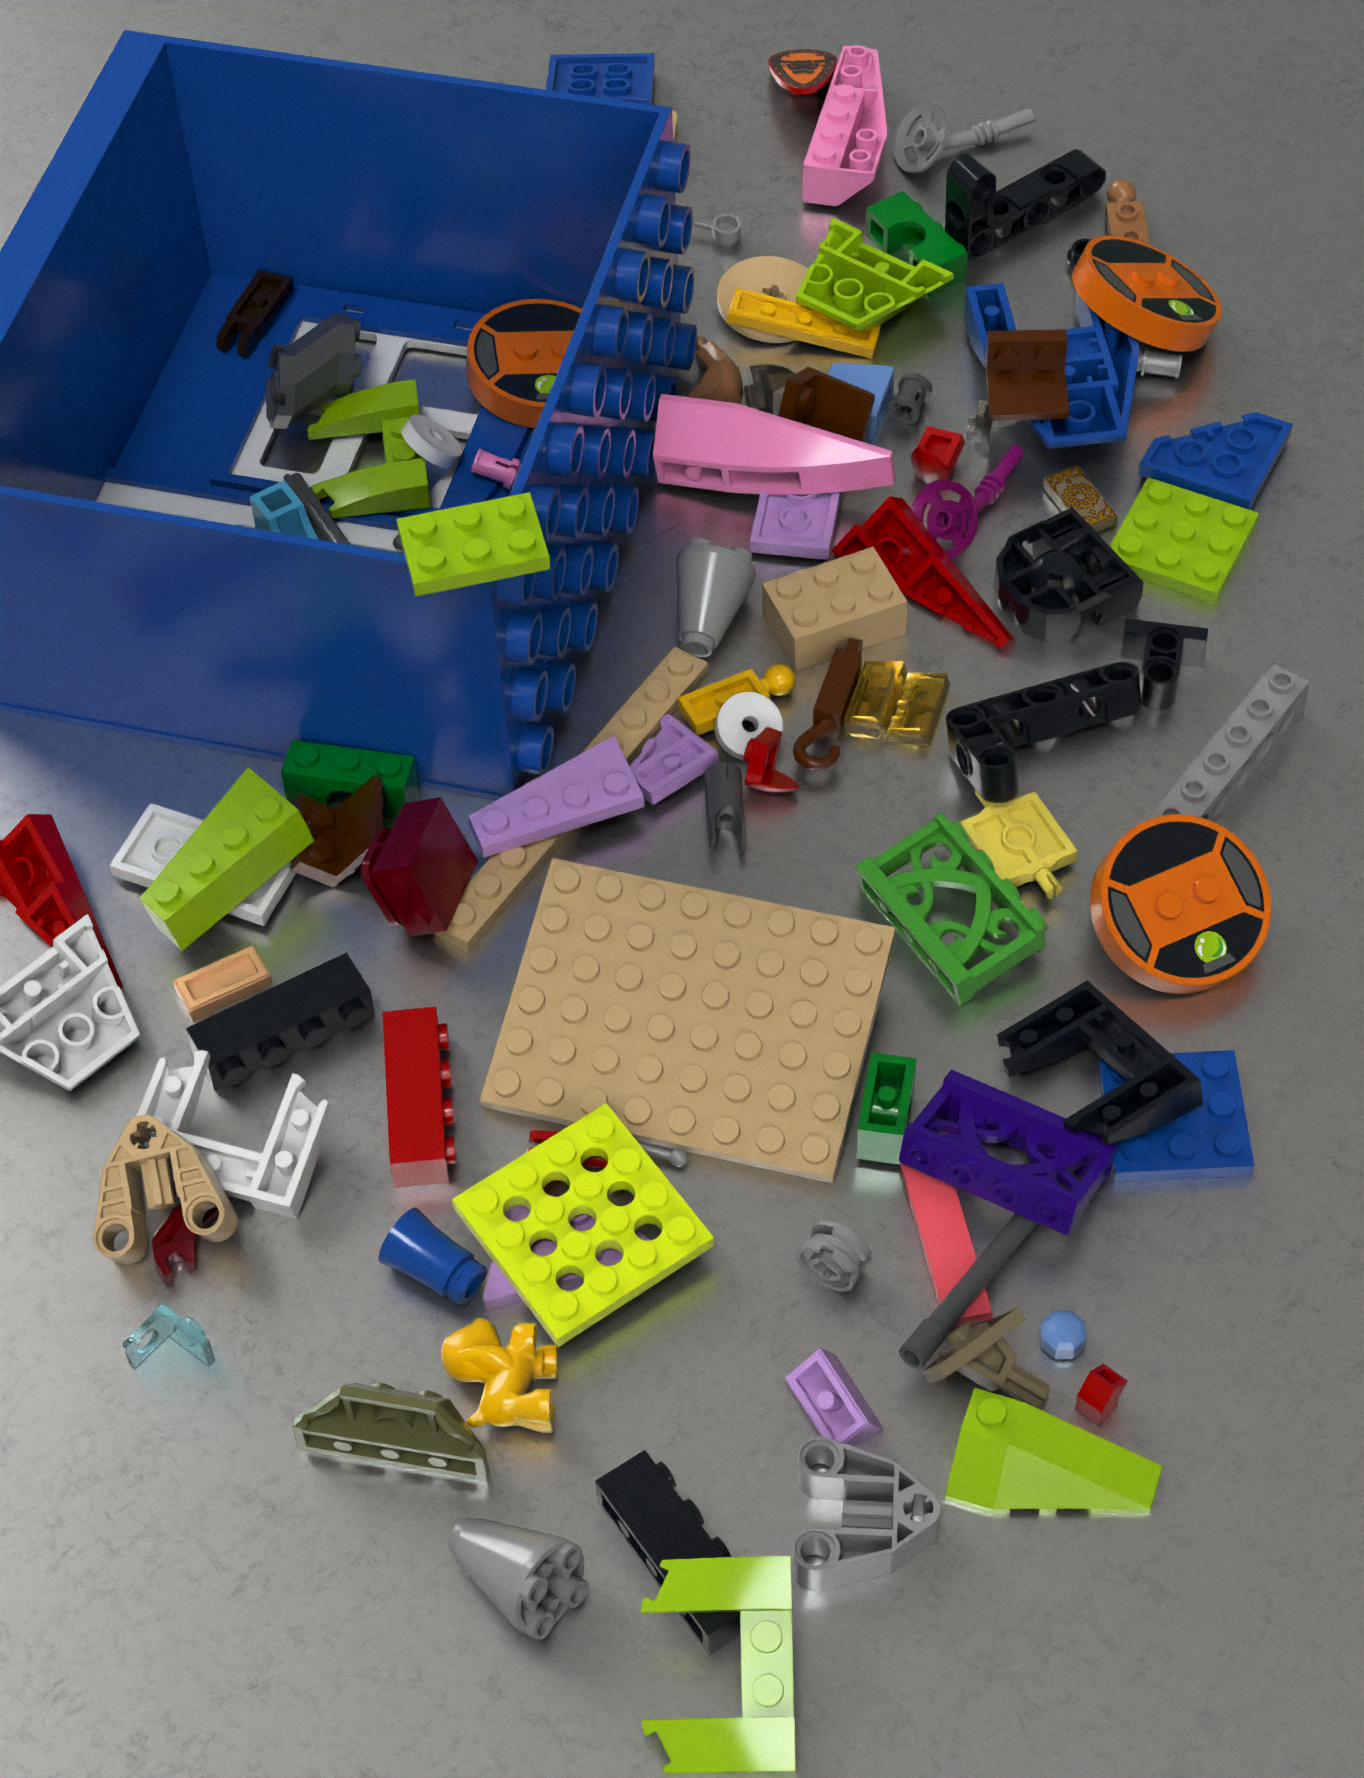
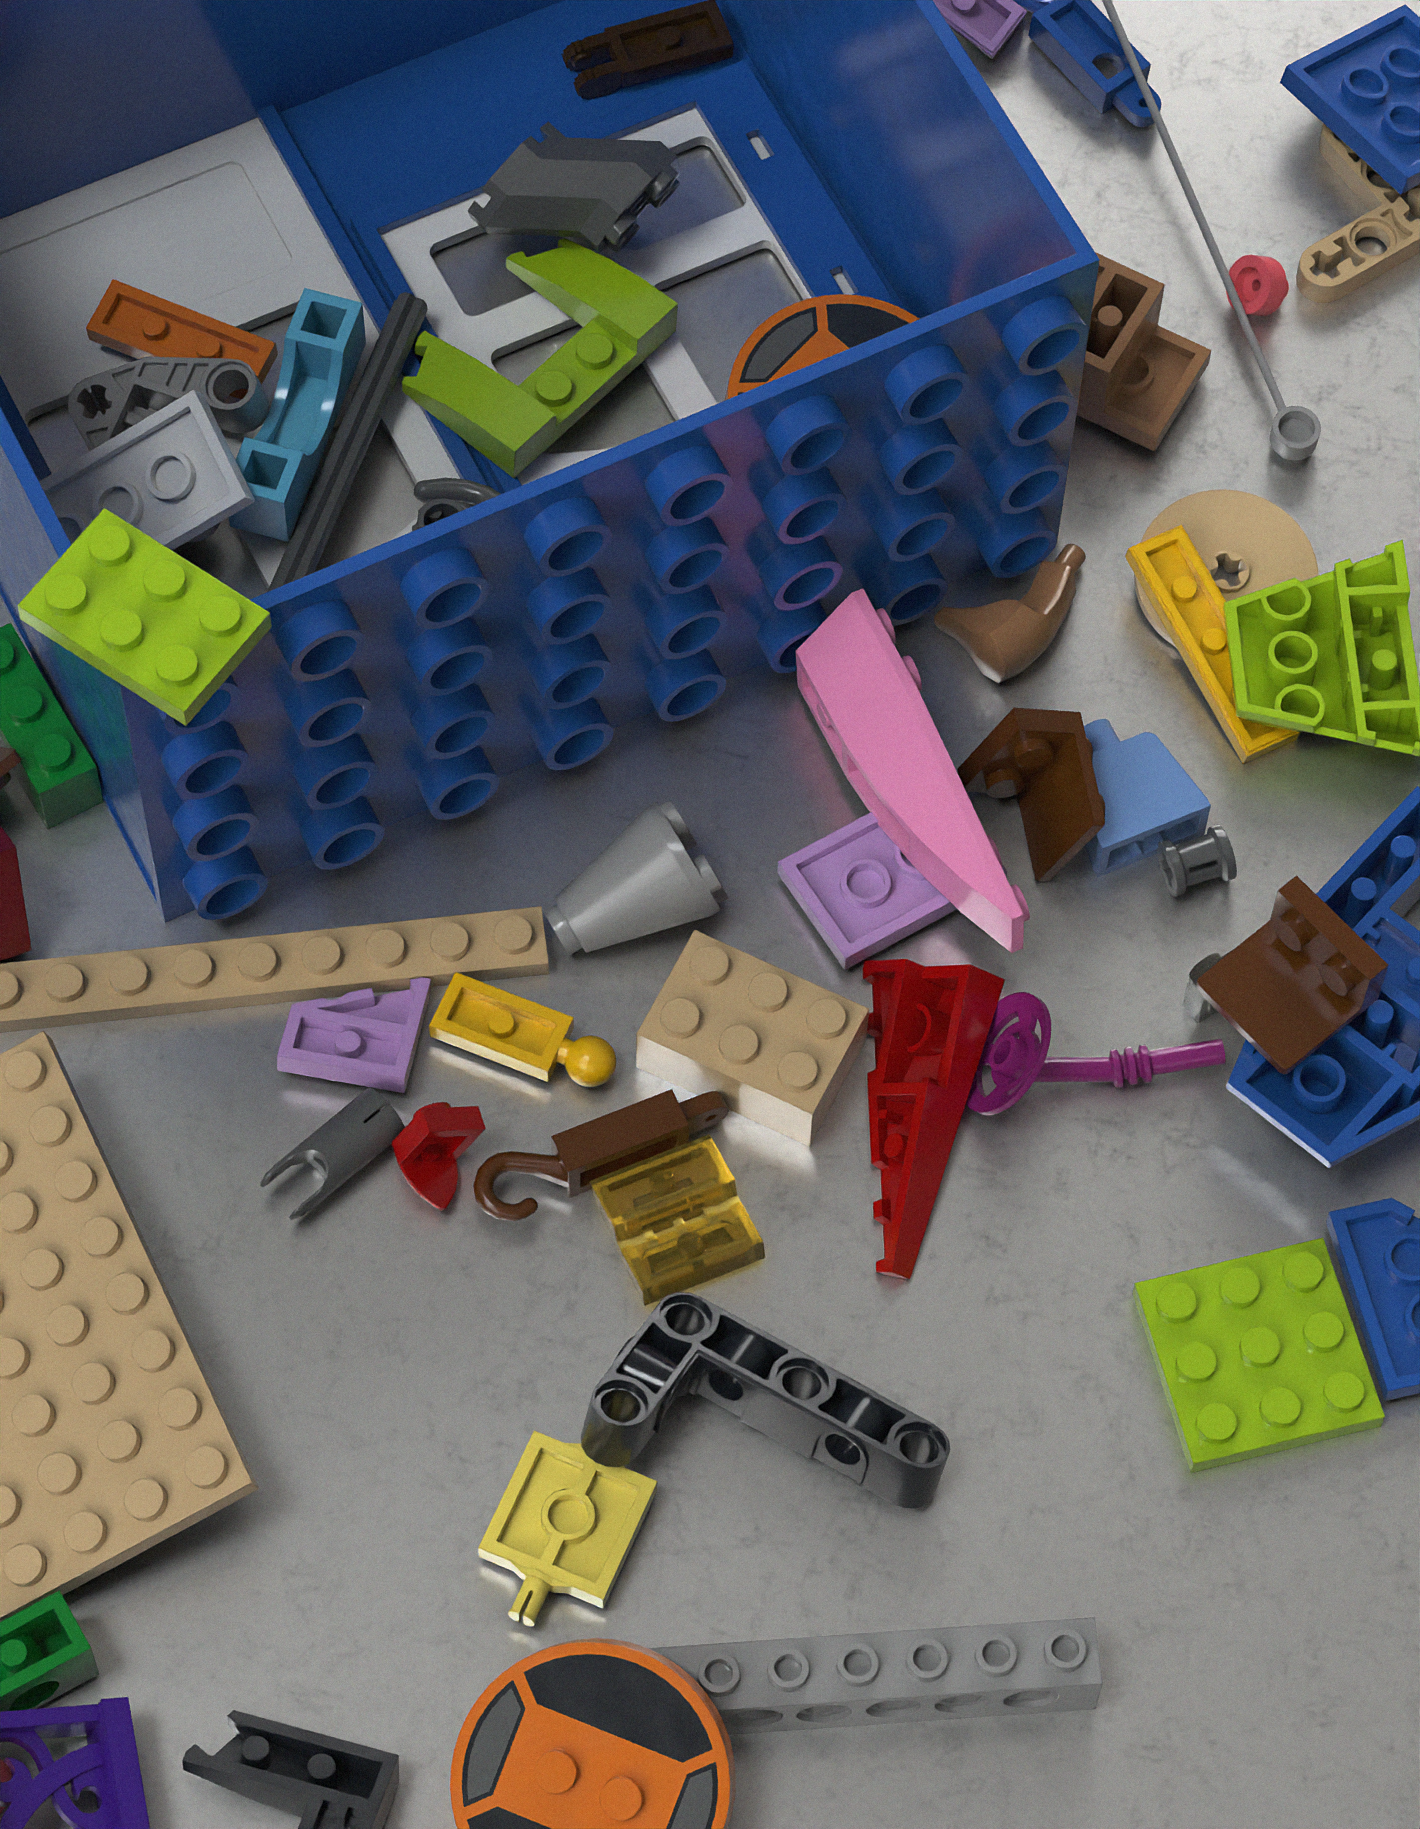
camera: 45 degrees right, 10 degrees up
white piece [401,414,462,468] -> none
lavender wing [468,735,645,858] -> none
white piece [714,692,783,760] -> none
clear smoke plate [744,364,795,414] -> none
bright green fence [855,812,1047,1006] -> none
red plate [911,426,965,484] -> none
black connector [994,507,1144,642] -> none
tile [1043,465,1118,533] -> none
black tile [1121,618,1208,711] -> none

